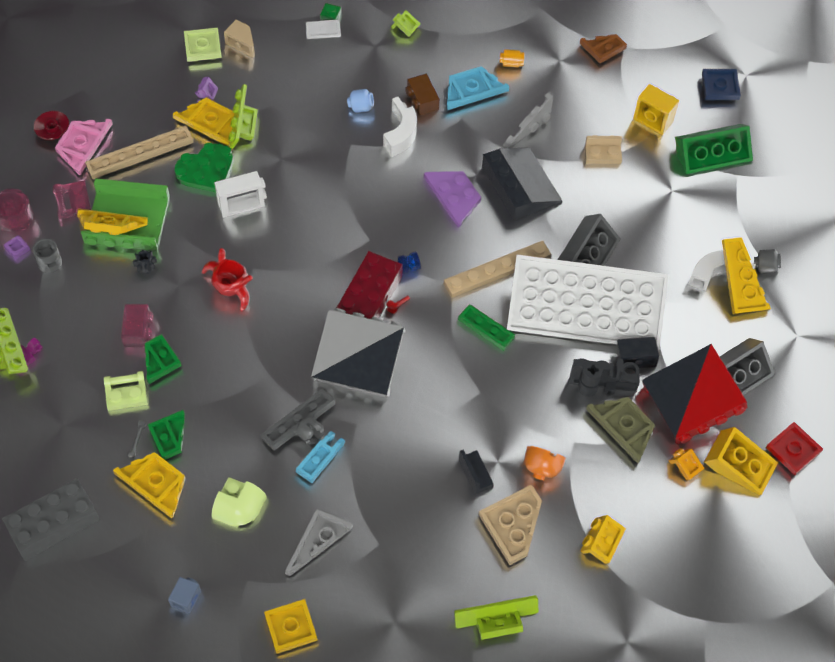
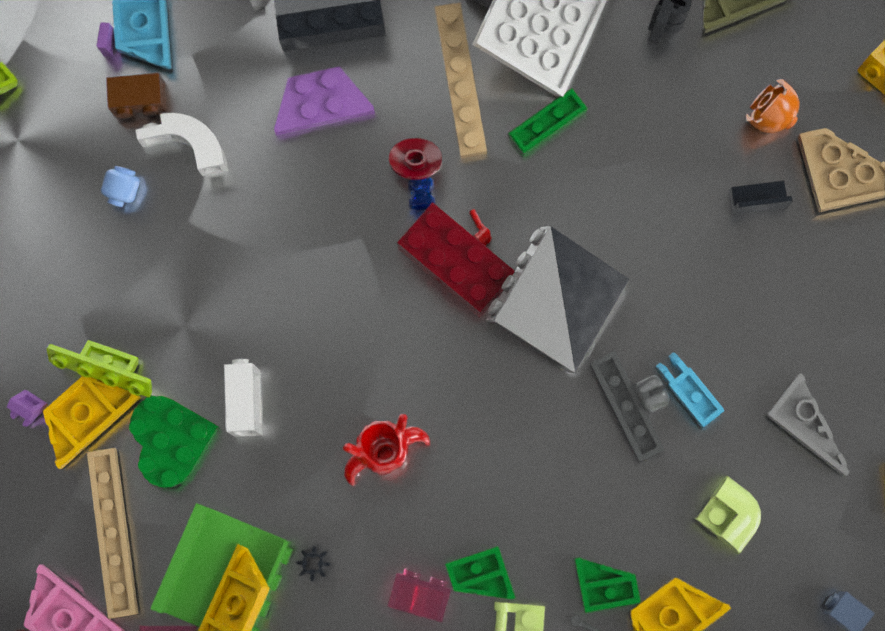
camera: 65 degrees left, 20 degrees up
none -> medium lavender tile [96,22,115,57]
none -> dark red dish [389,138,442,180]

